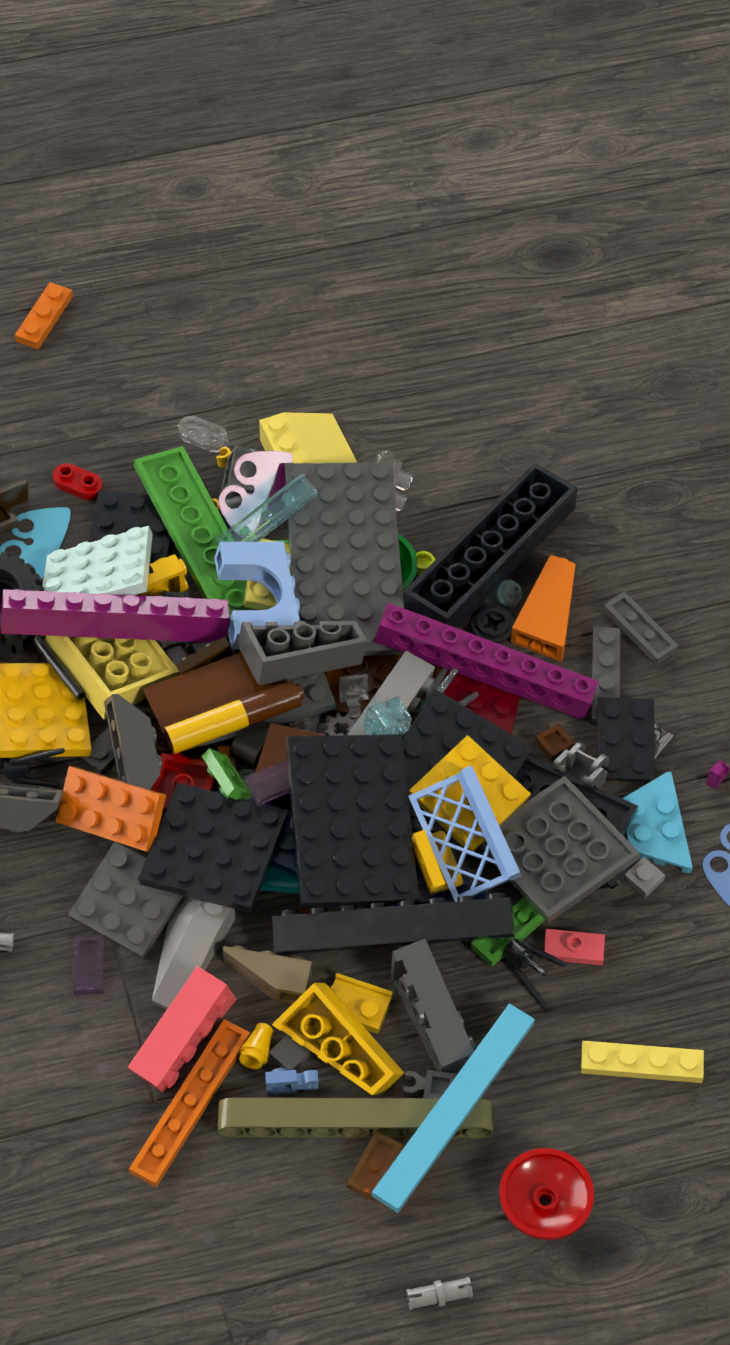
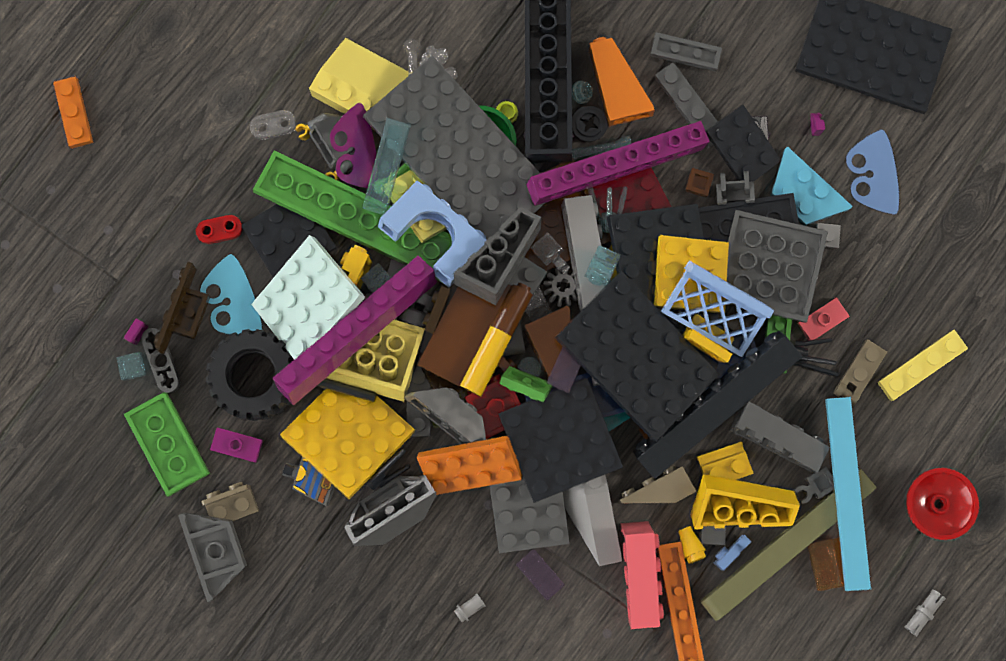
camera: 40 degrees left, 25 degrees up
none -> dark tan plate [833,339,887,406]

